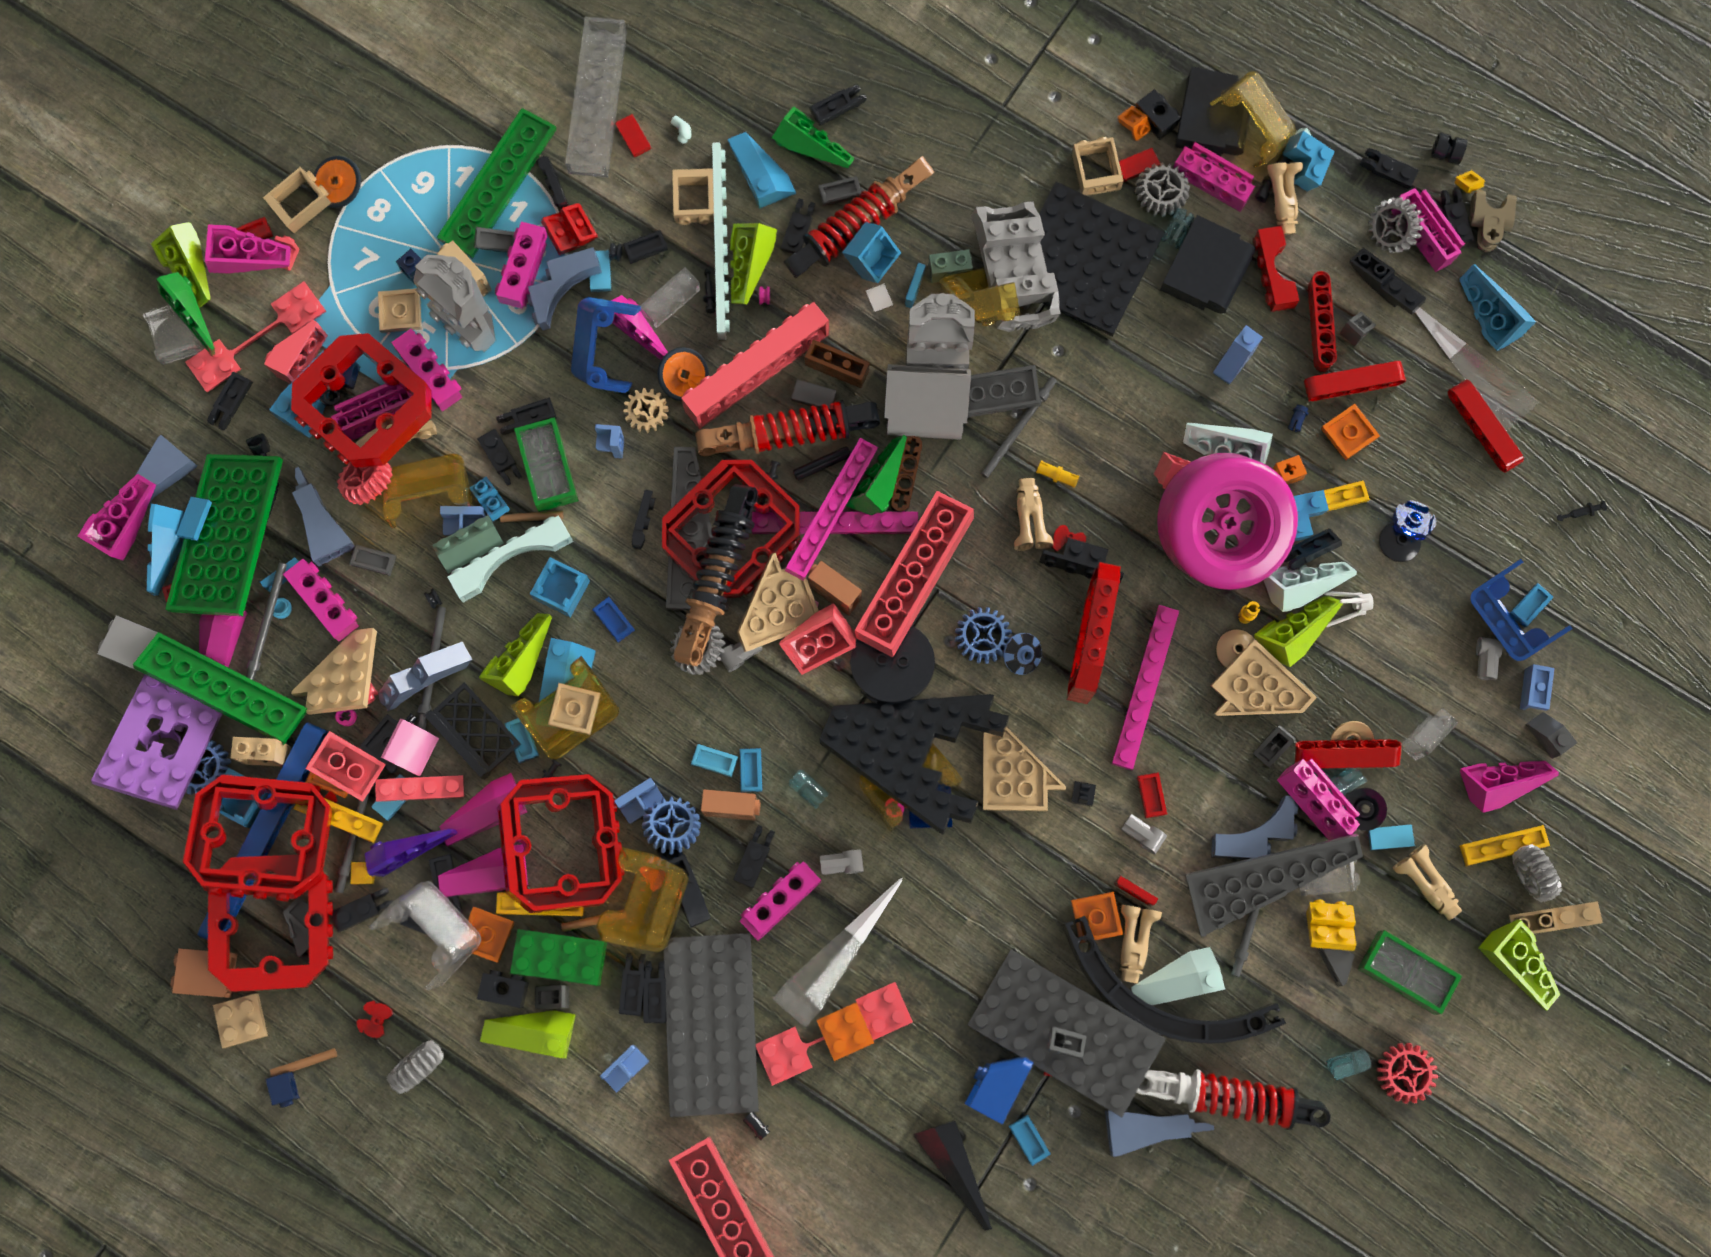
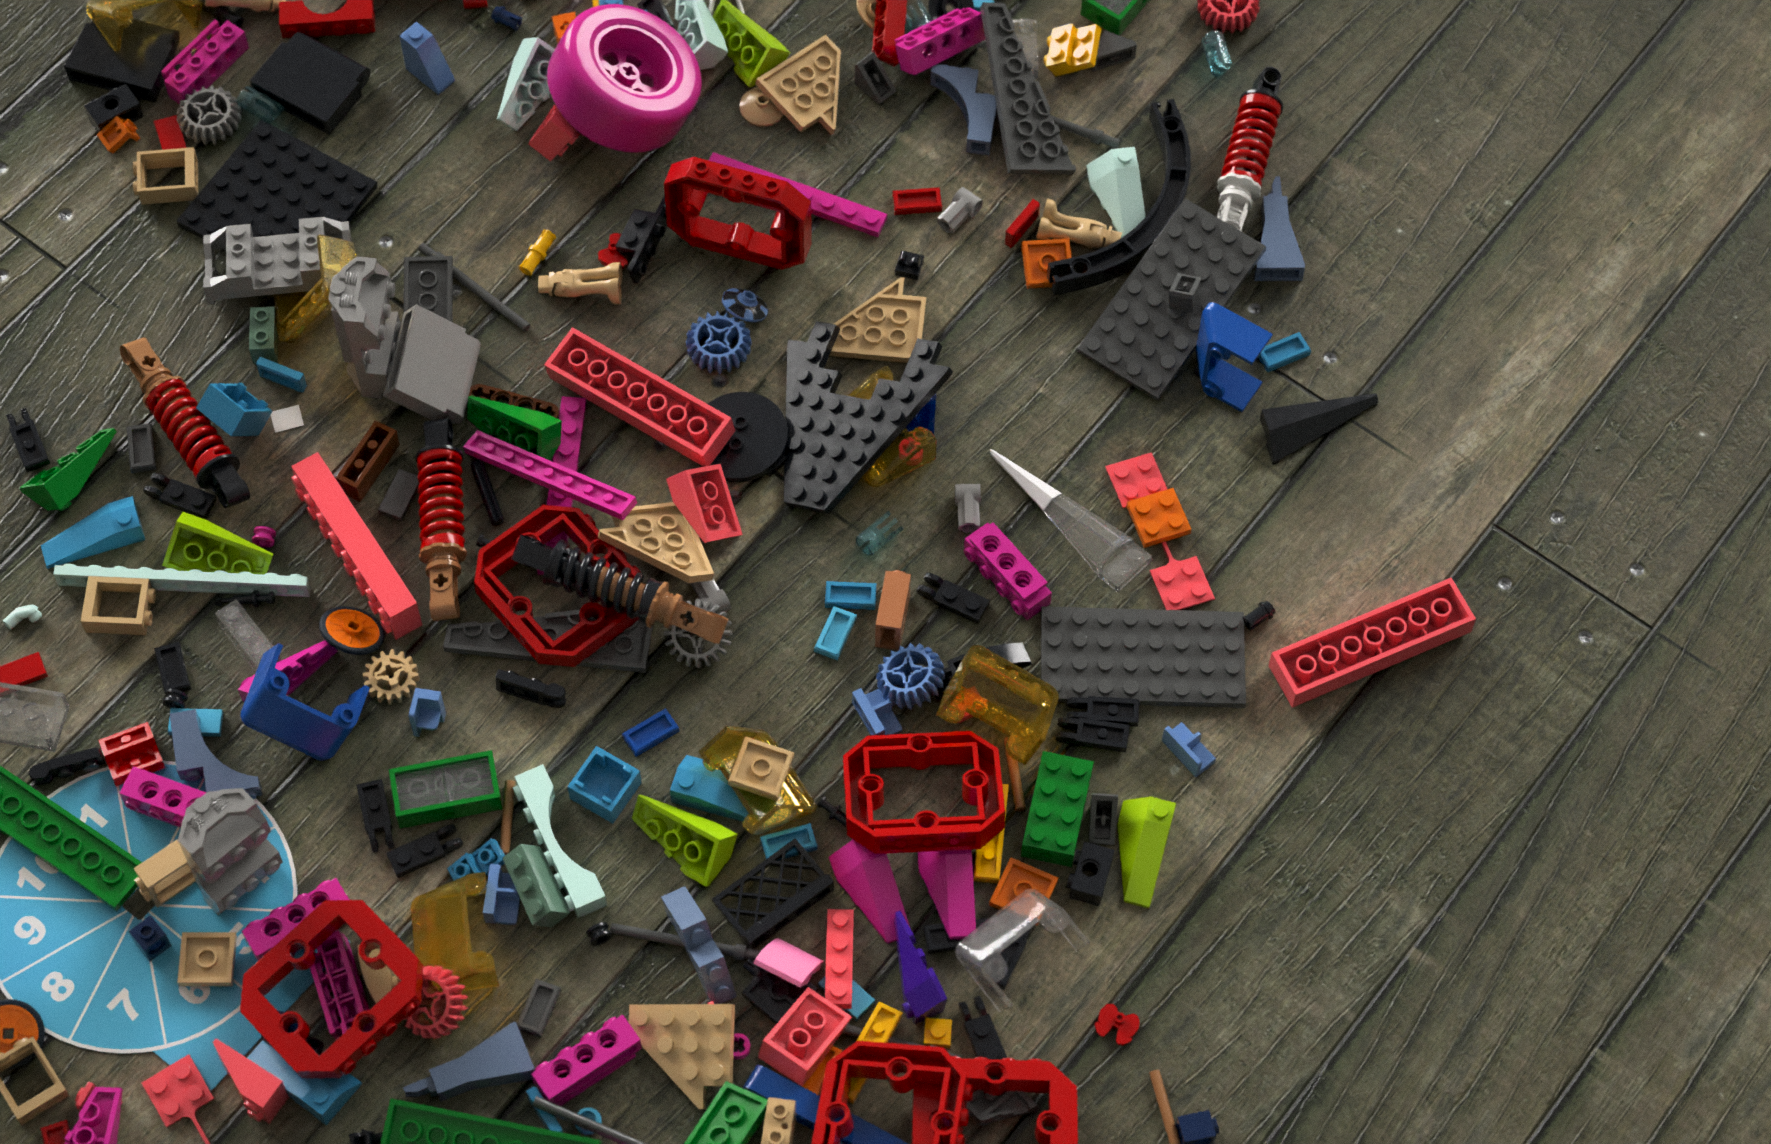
camera: 85 degrees left, 15 degrees down
light grey gear [387,1041,444,1094] -> none
dark grey tile [474,227,515,253] -> none
nougat brick [808,561,862,616] -> none
yellow pin [1238,601,1260,624] -> none

